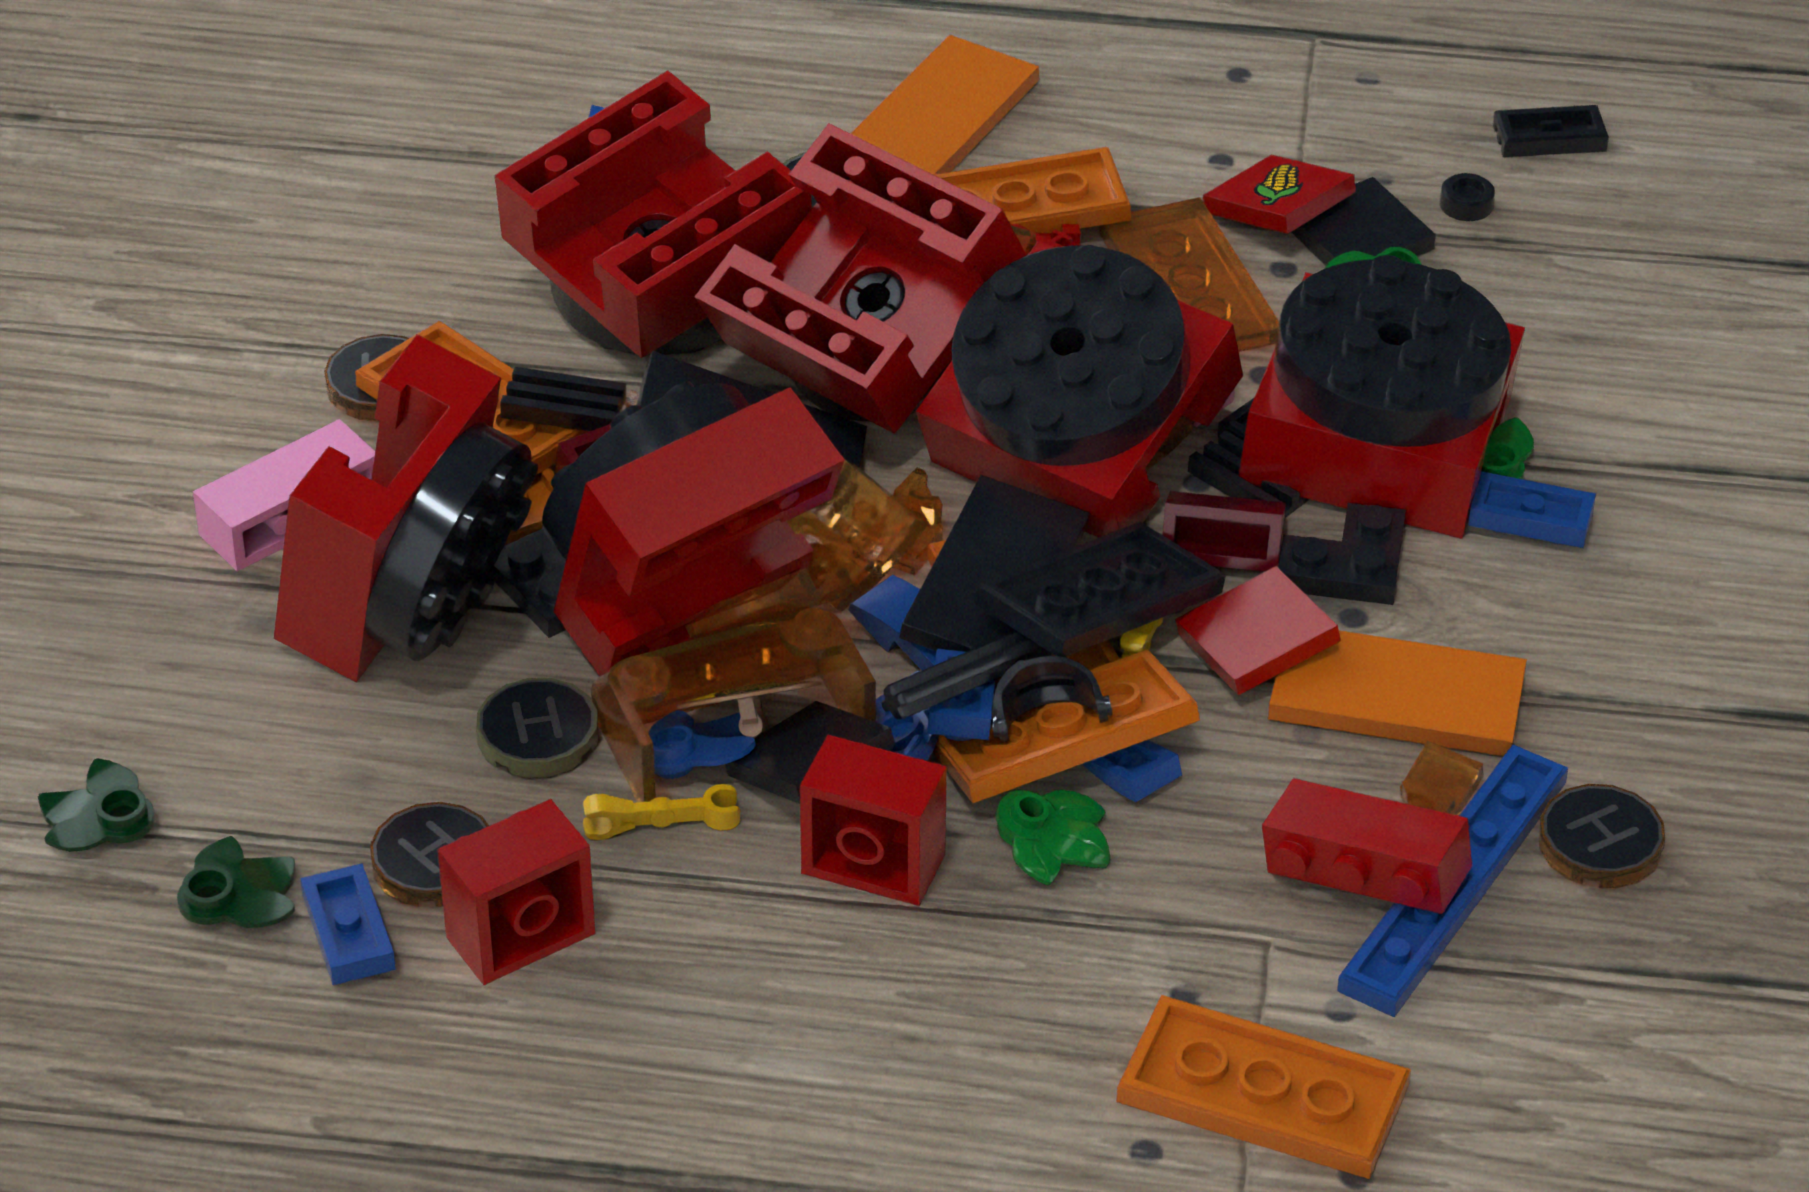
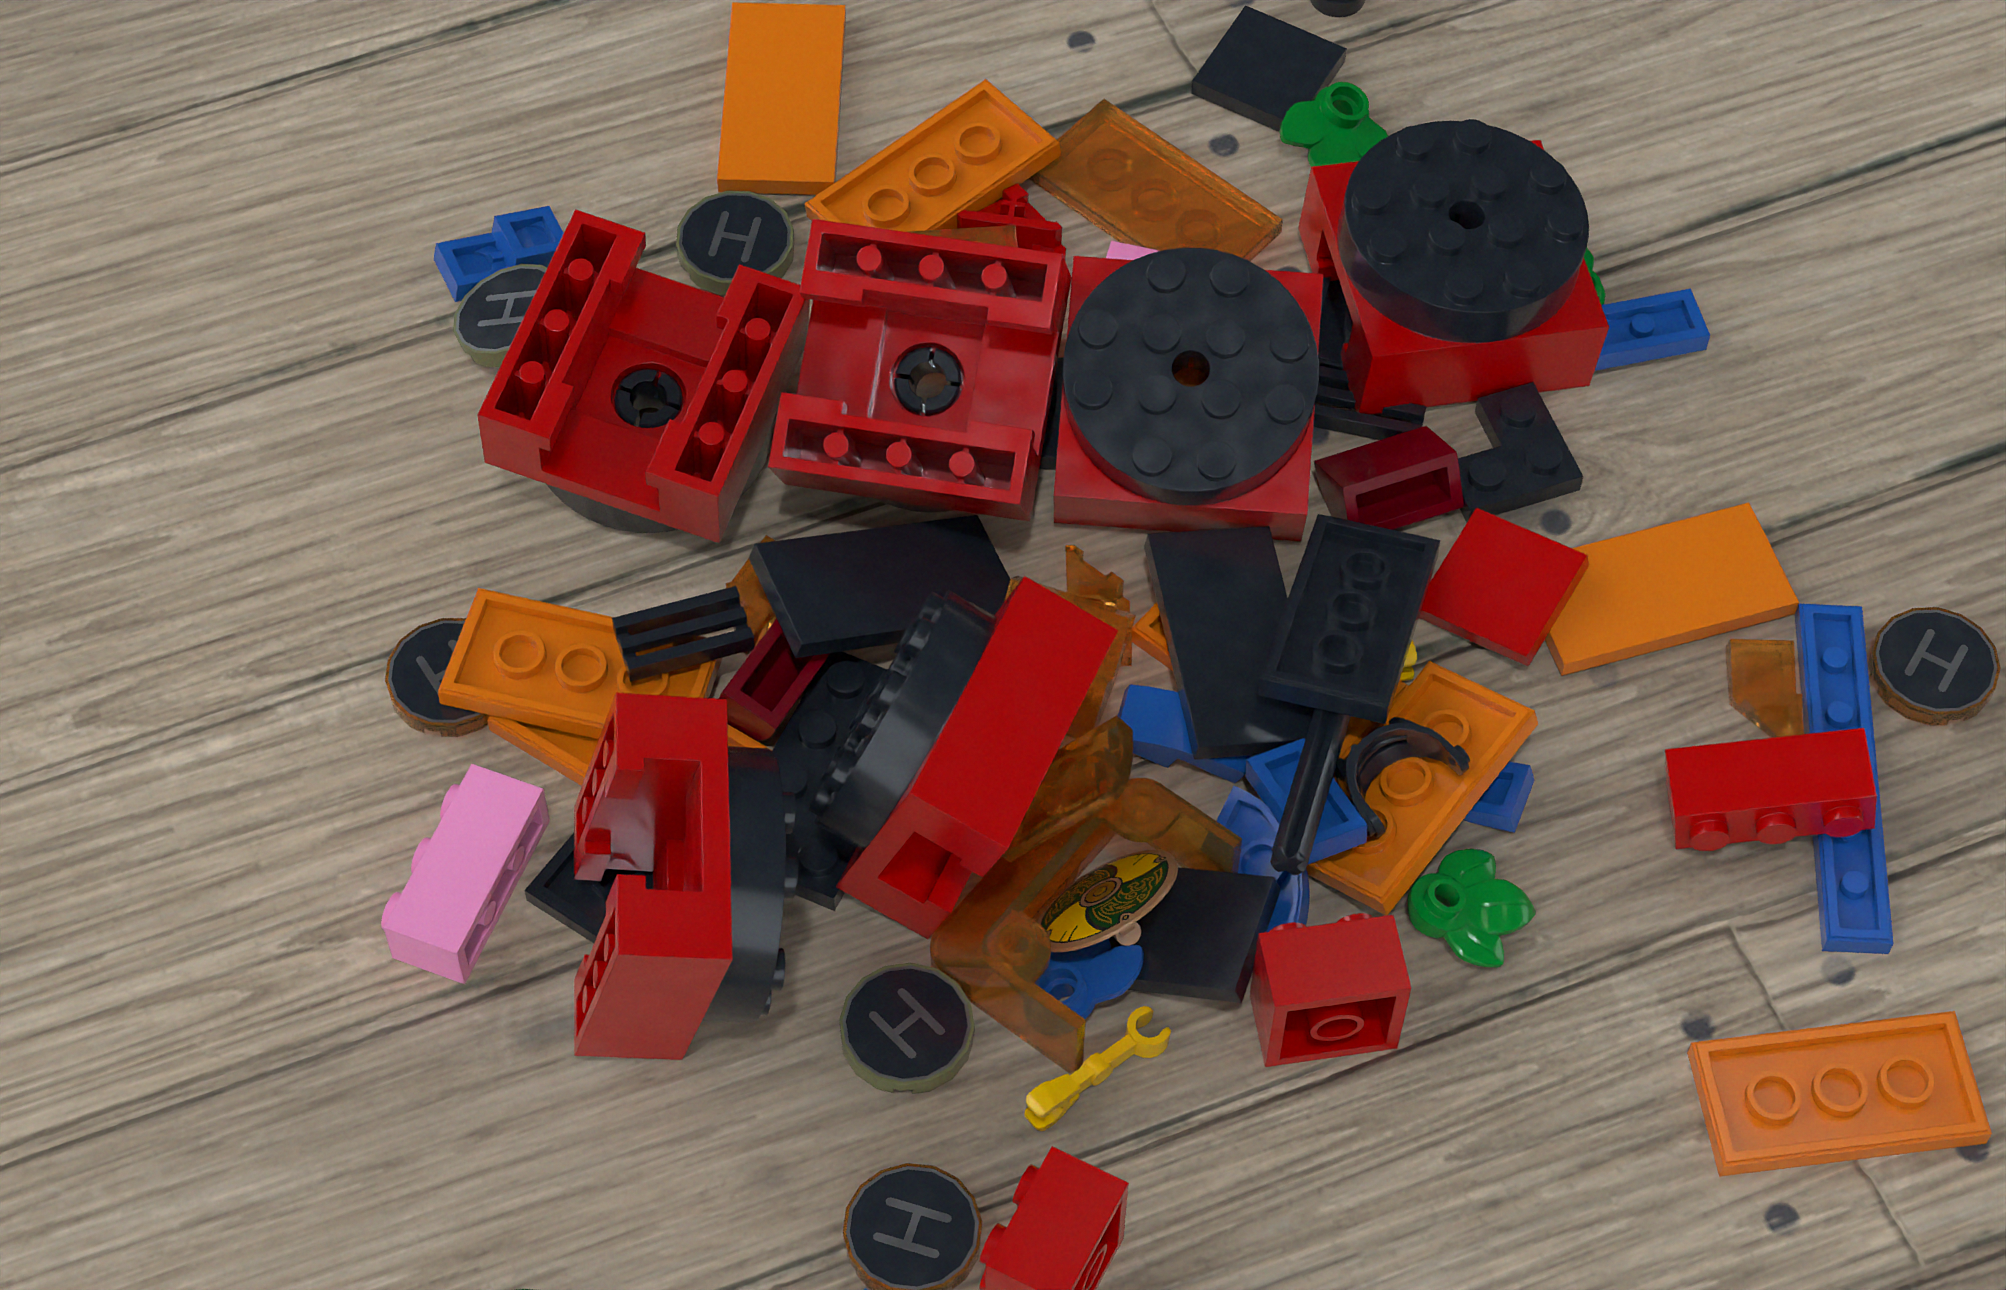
camera: 30 degrees left, 15 degrees up
red tile [1203,154,1356,234] -> none

